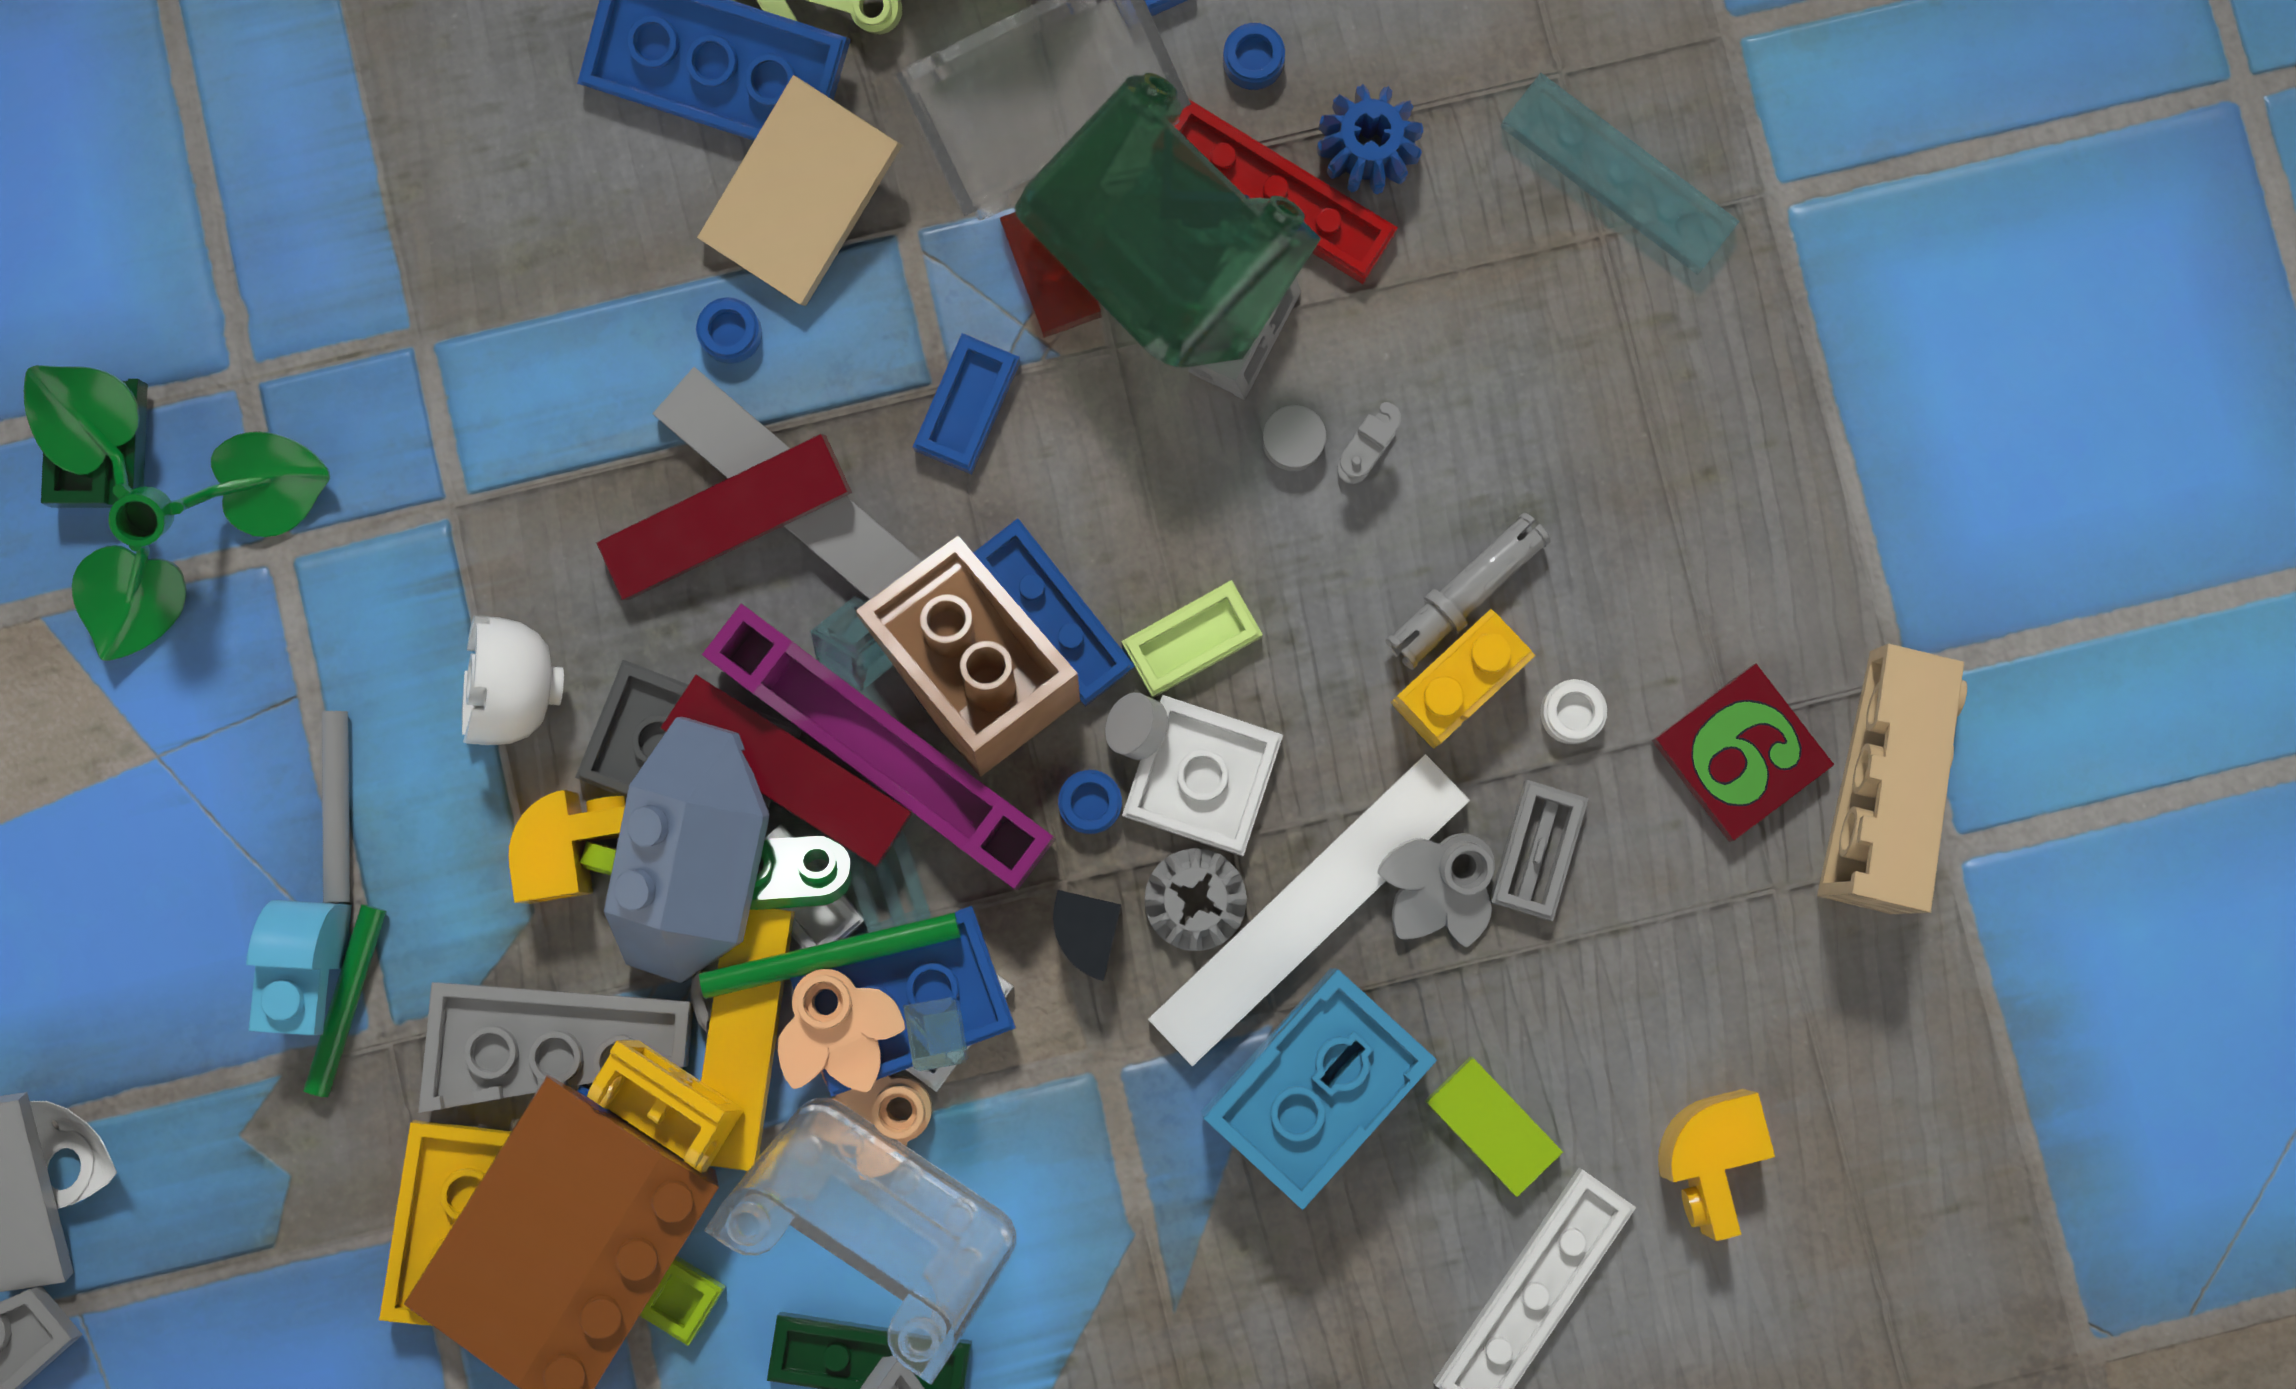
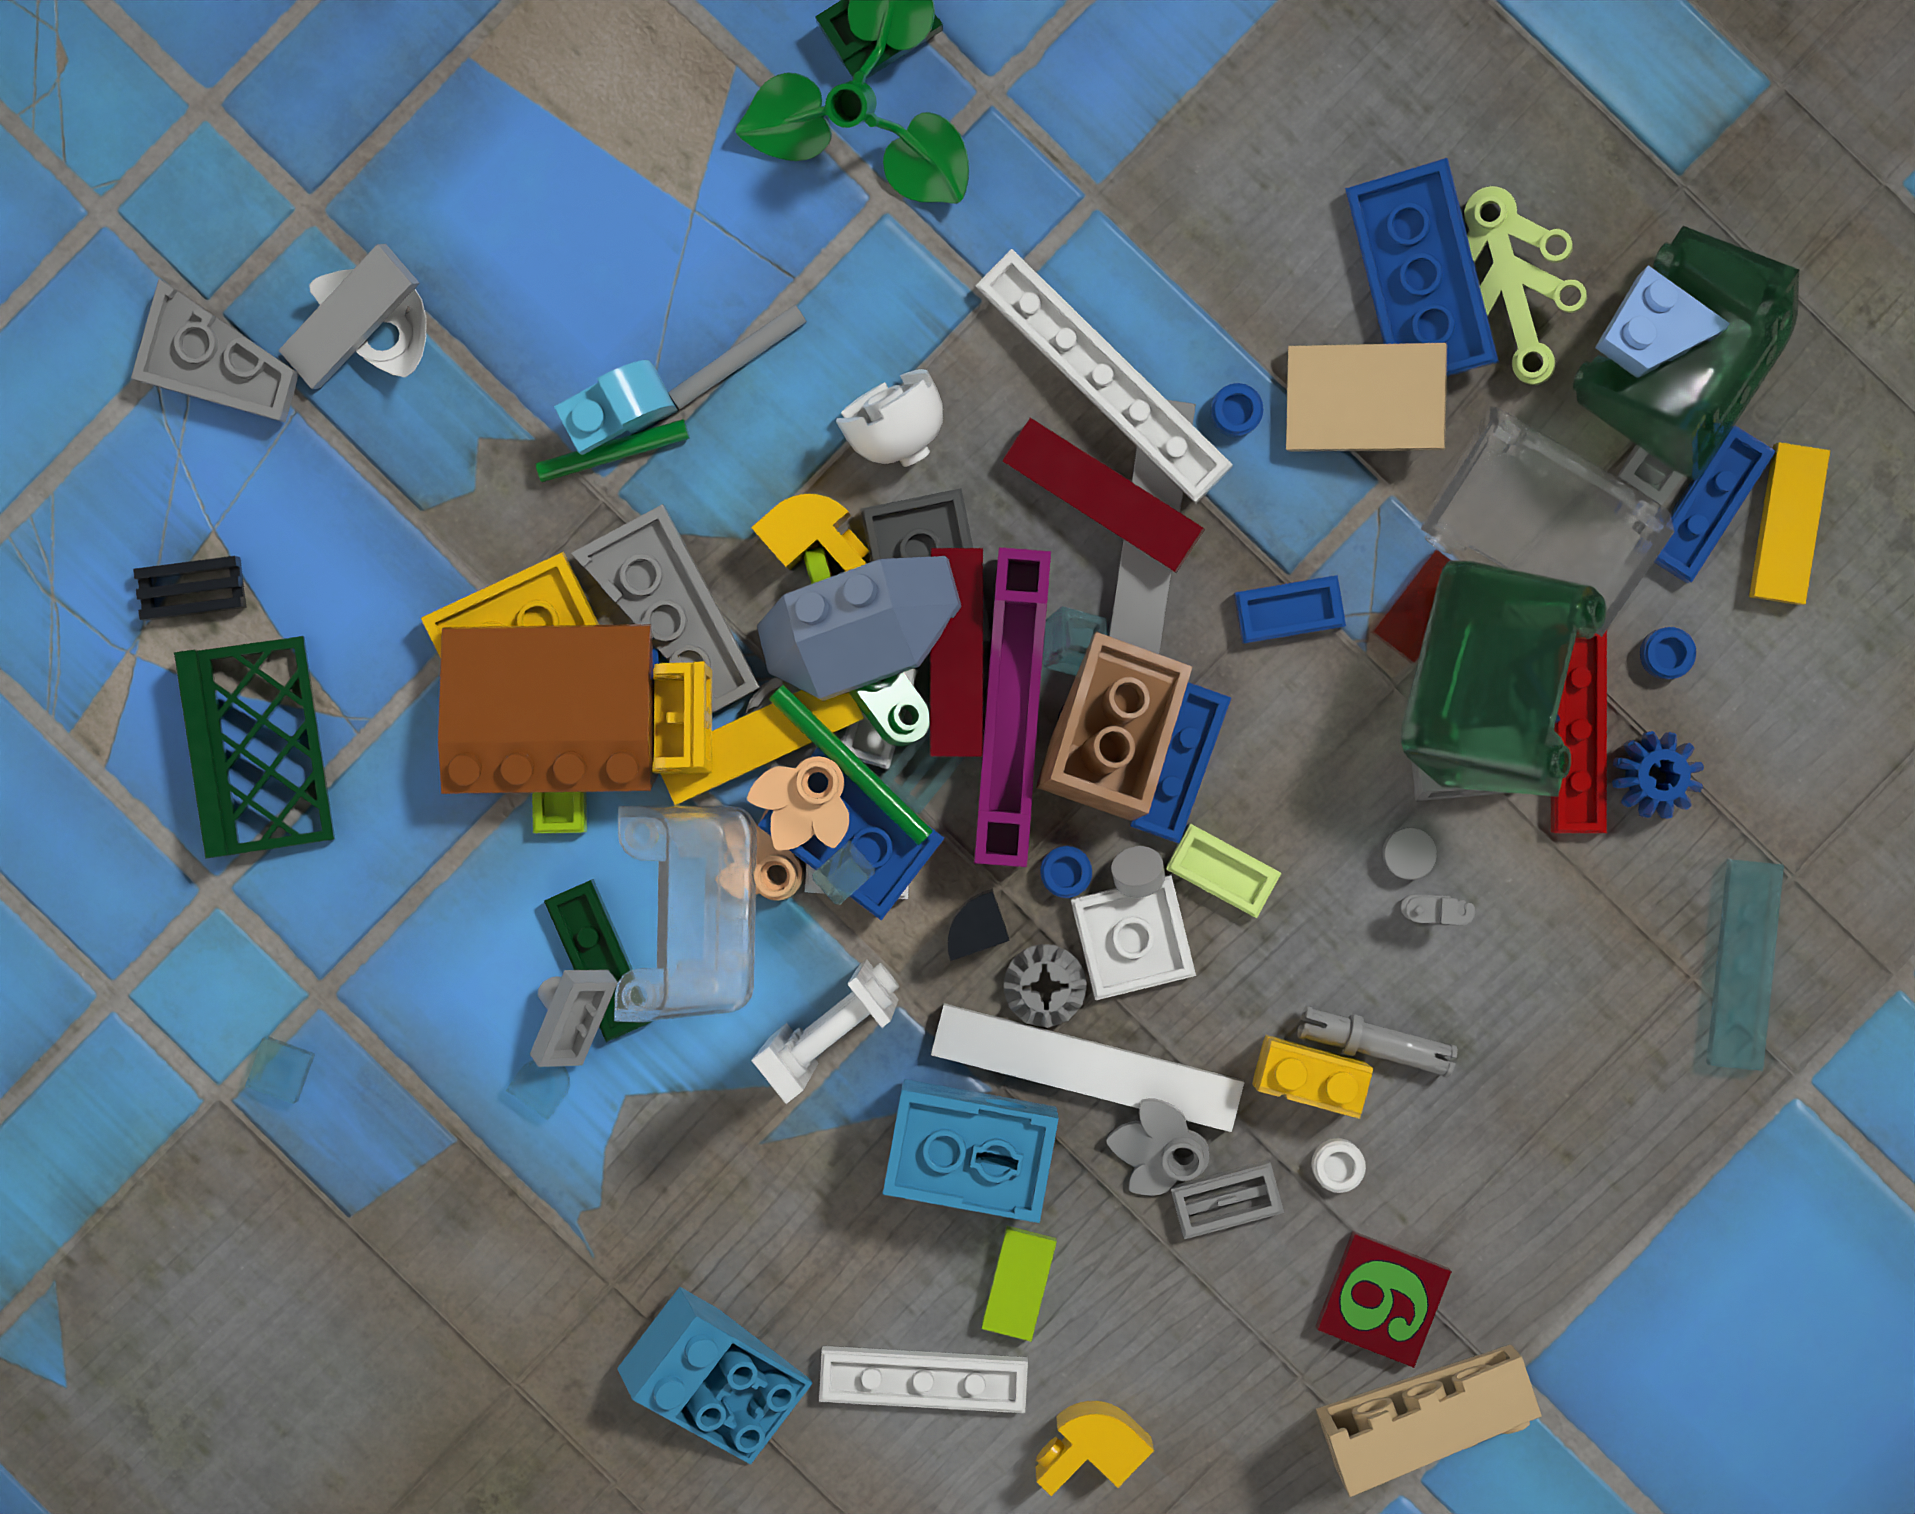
camera: 55 degrees right, 5 degrees up
none -> white fence [751,959,899,1104]
none -> white tile [976,249,1233,504]

